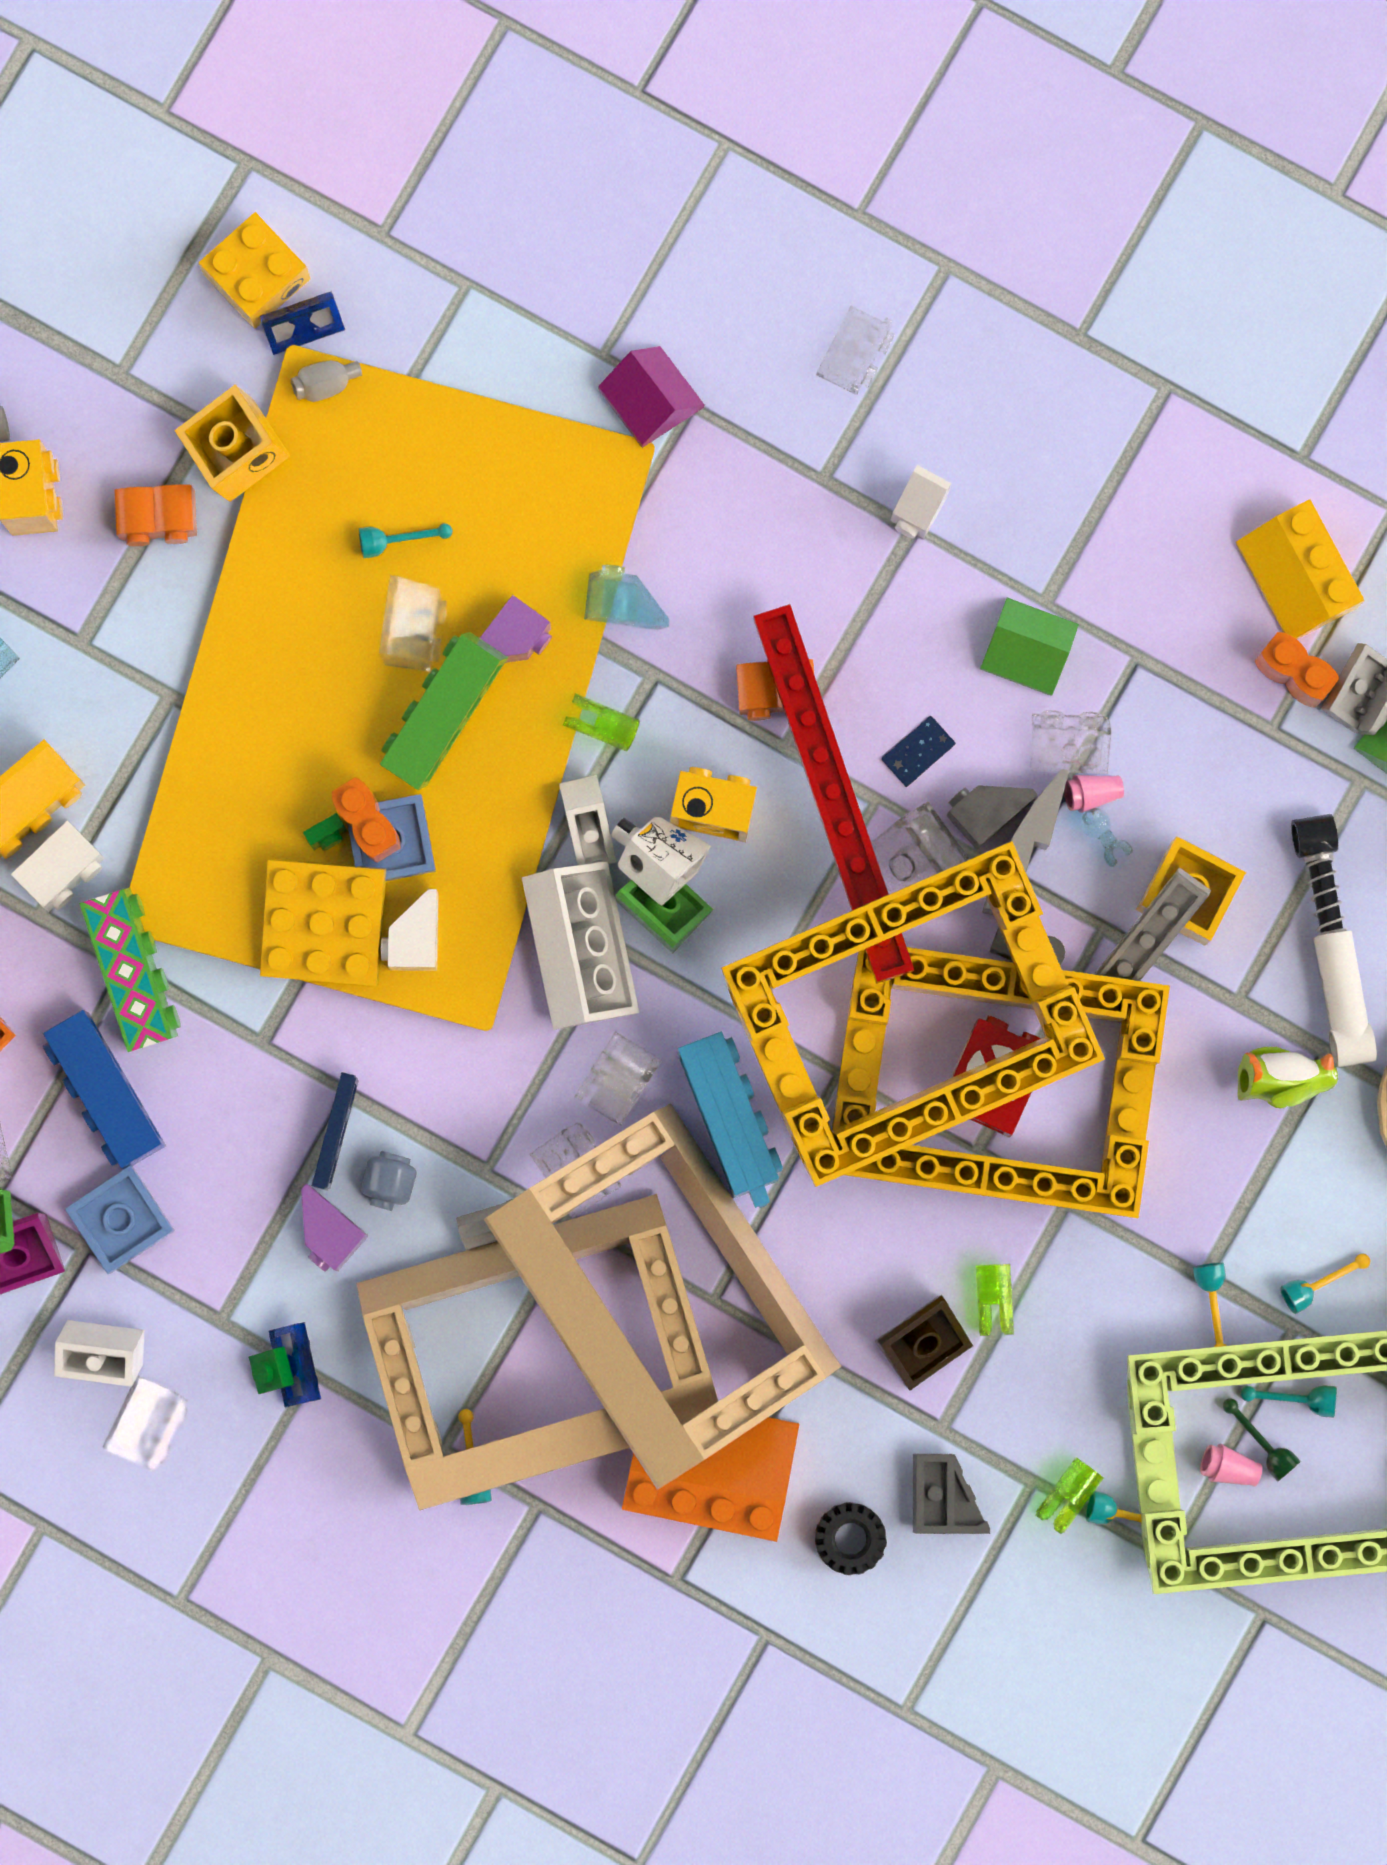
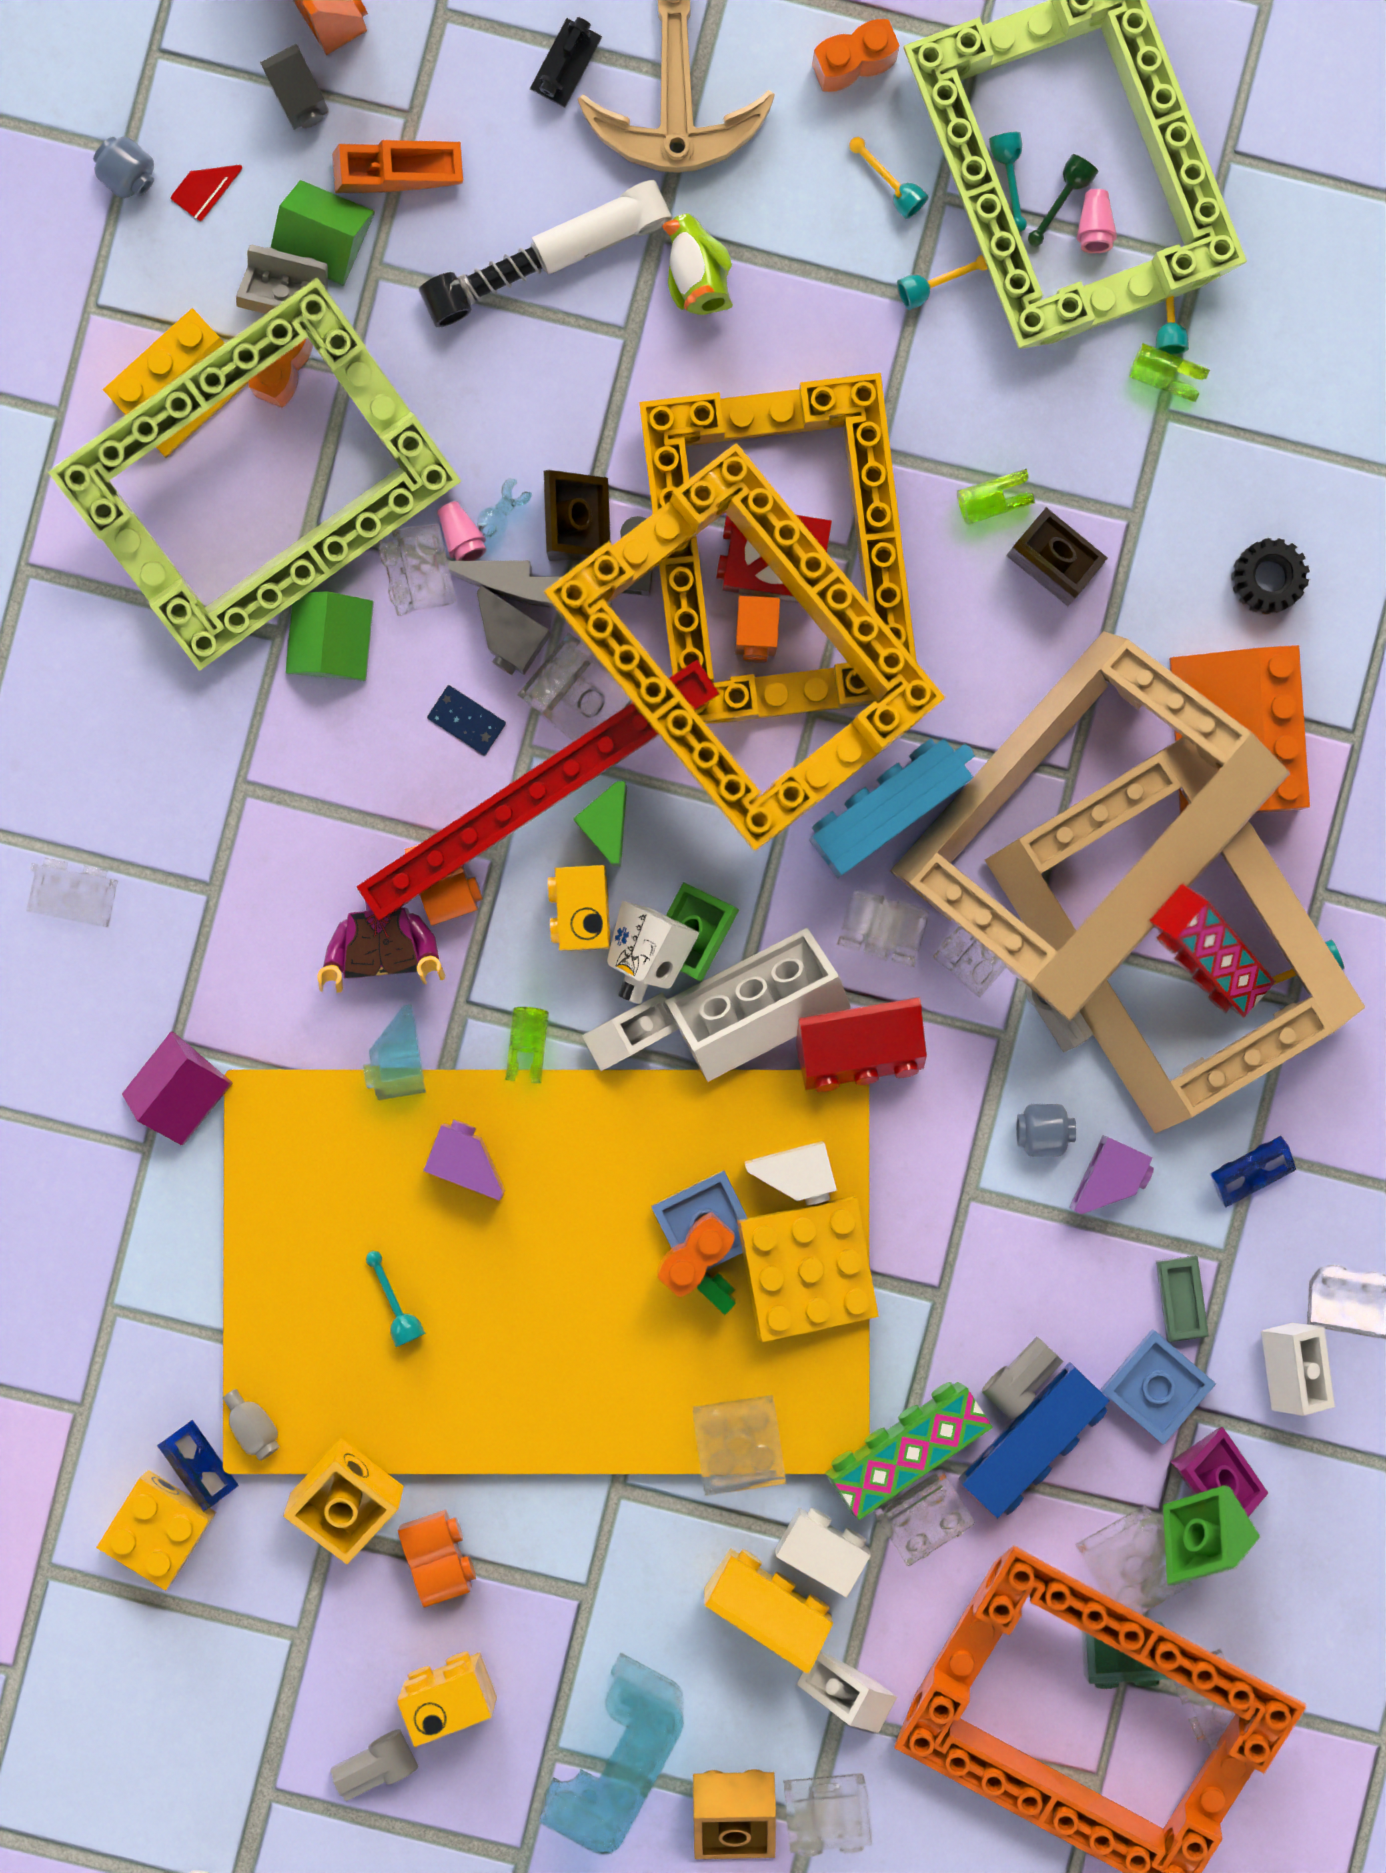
camera: 105 degrees left, 5 degrees up
green plate [248,1346,294,1395] -> none
dark blue tile [311,1072,359,1191] -> none
clear slope [379,575,447,672] -> none
bright green brick [380,632,509,790] -> none
white slope [891,465,951,539] -> none
dark grey wing [913,1454,990,1534] -> none
light grey tile [1094,867,1211,981] -> none
yellow brick [1136,836,1246,946] -> none
none -> yellowish green slope [48,278,461,671]
none -> torso [317,901,445,993]
none -> dark brown slope [543,470,611,561]
none -> bright green slope [573,781,627,867]
none -> clear brick [693,1395,786,1496]
none -> orange brick [735,596,780,663]
none -> red slope [796,997,927,1092]
none -> clear bracket [873,1469,975,1566]
none -> light grey piece [982,1337,1064,1420]
none -> red brick [1149,883,1276,1018]
none -> sand green tile [1156,1255,1209,1342]

